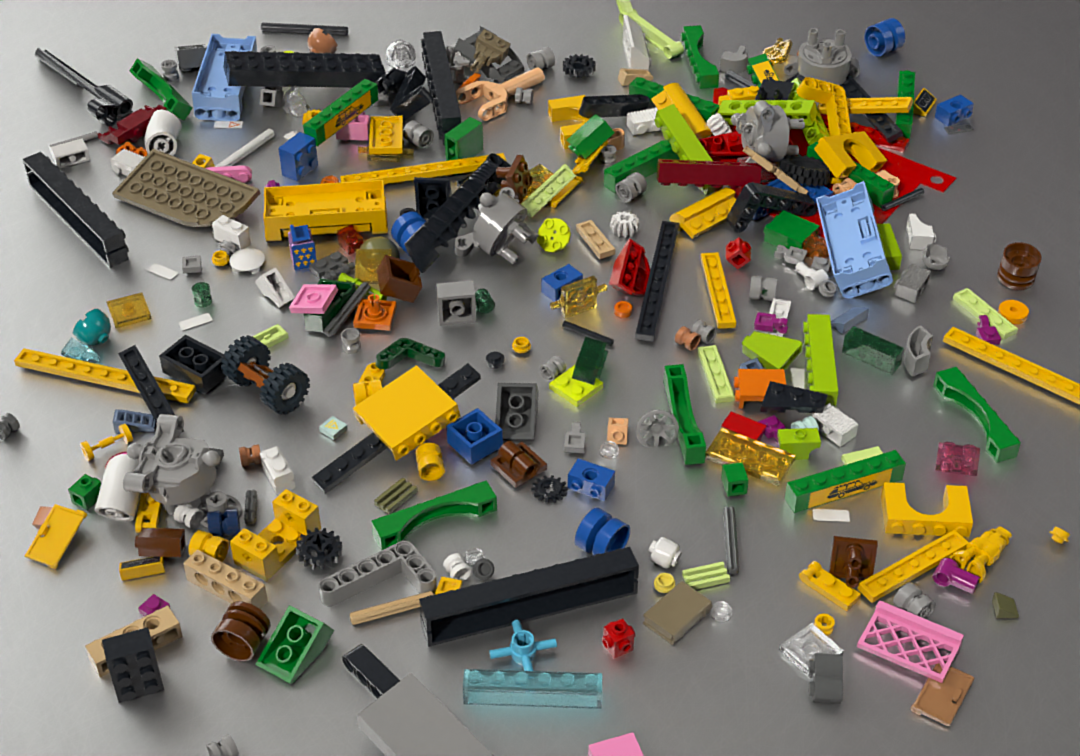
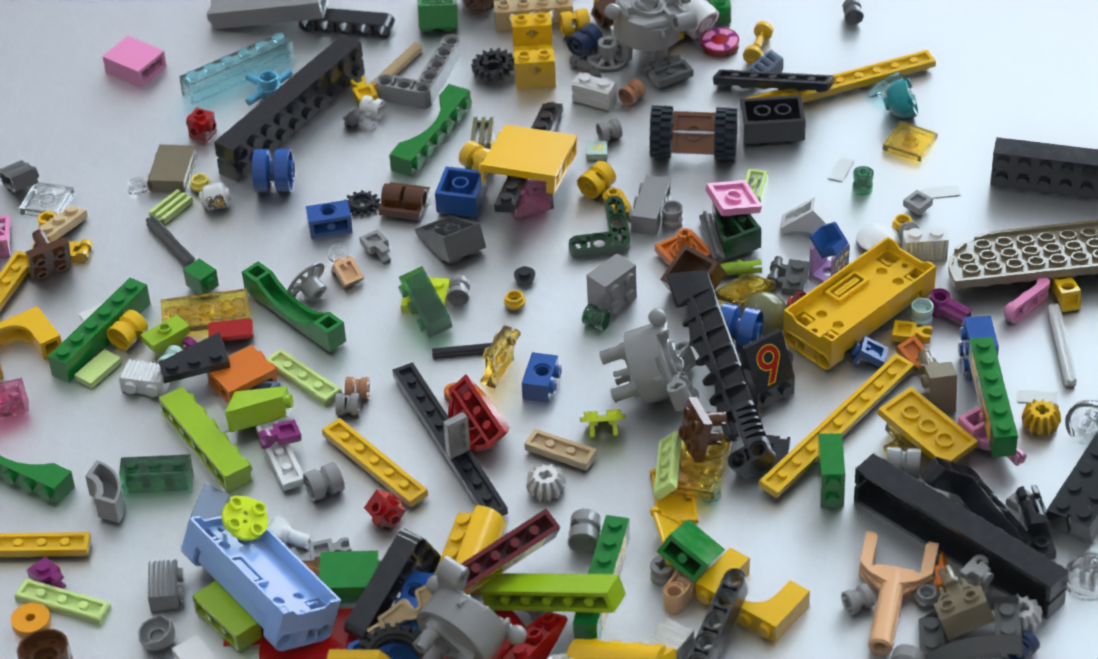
camera: 145 degrees right, 0 degrees up
none -> tan plate [33,206,88,242]
none -> yellow wheel [106,310,148,351]
none -> neon yellow plate [221,496,268,541]
none -> light grey plate [443,412,470,459]
none -> light grey wheel [596,118,623,142]
none -> light grey brick [628,175,671,235]
none -> dark tan brick [918,349,957,413]

